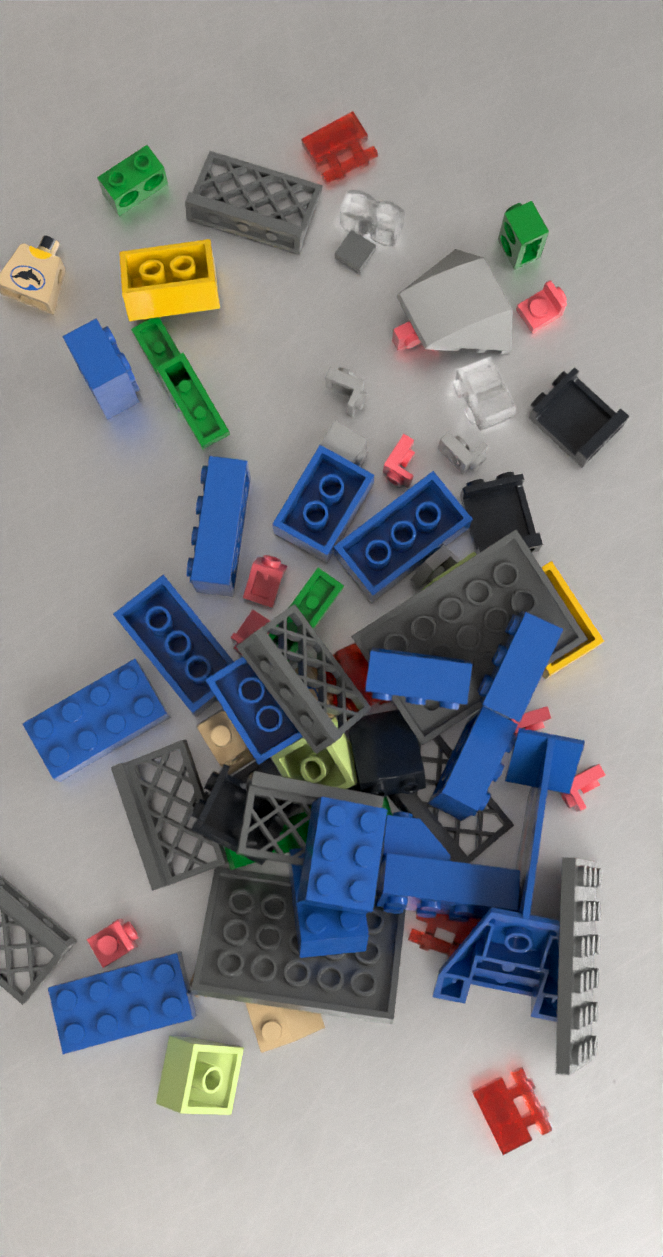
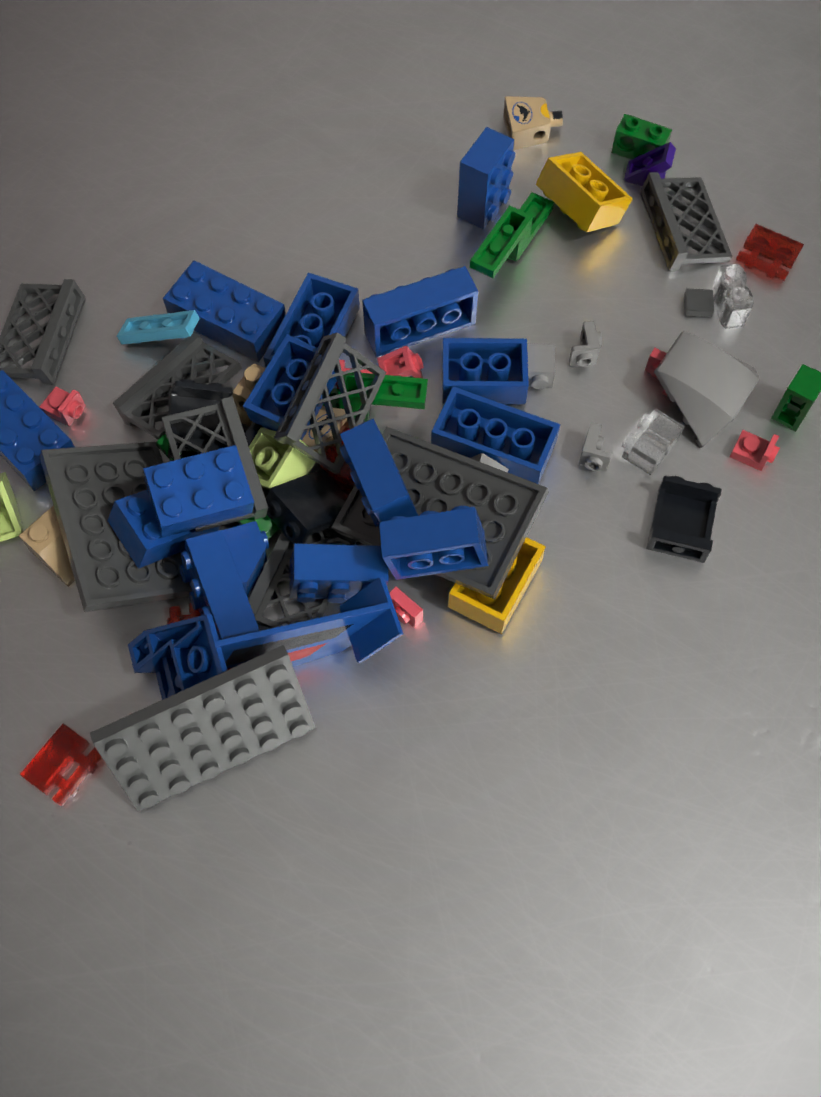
camera: 60 degrees right, 15 degrees down
coral bracket [383,434,415,488] -> none
black panel [460,472,543,554] -> none
coral bracket [560,764,605,812] -> none
none -> medium azure plate [117,310,200,345]
none -> dark purple slope [624,142,676,186]

